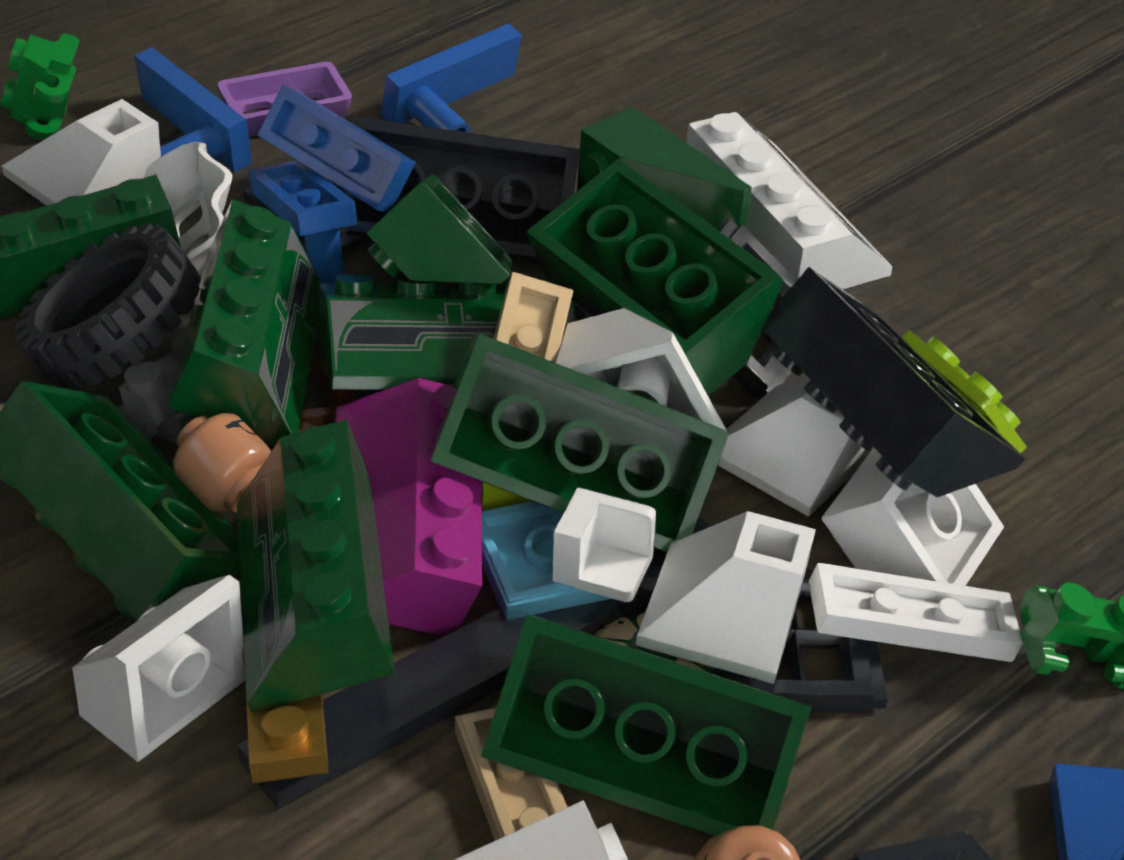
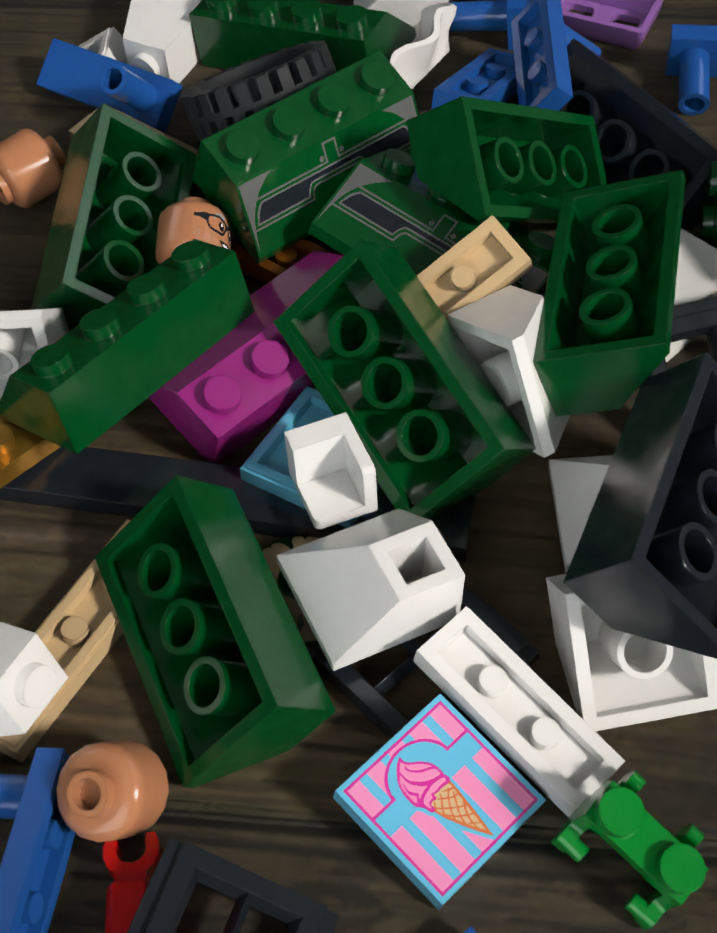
camera: 55 degrees right, 10 degrees up
none -> tile [333,694,546,910]

